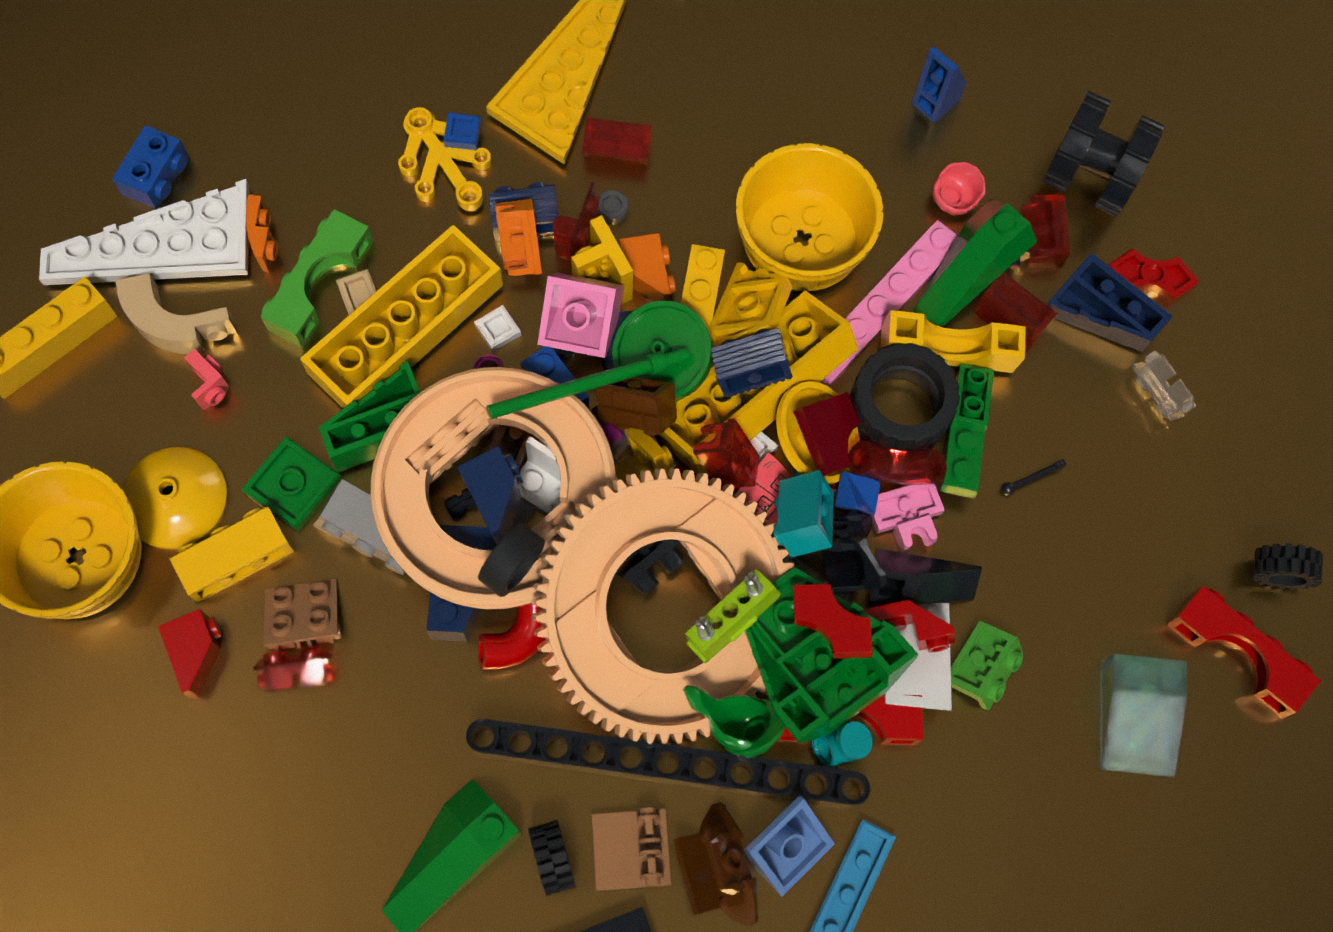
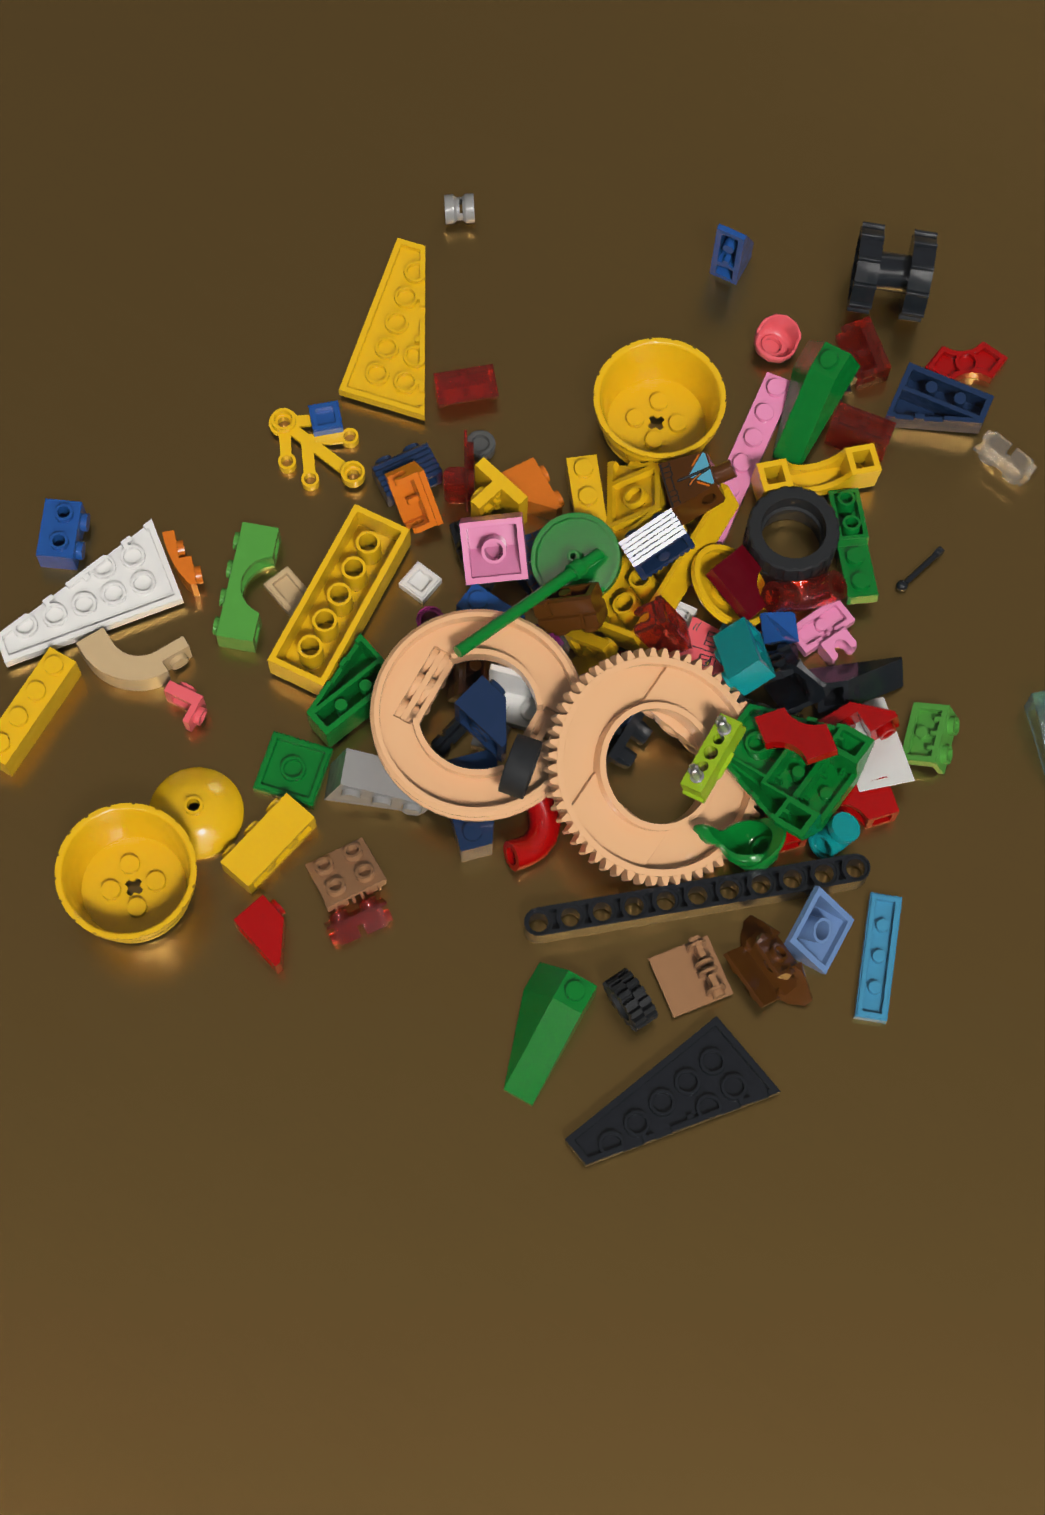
camera: 15 degrees left, 0 degrees up
none -> reddish brown torso [658,451,737,525]

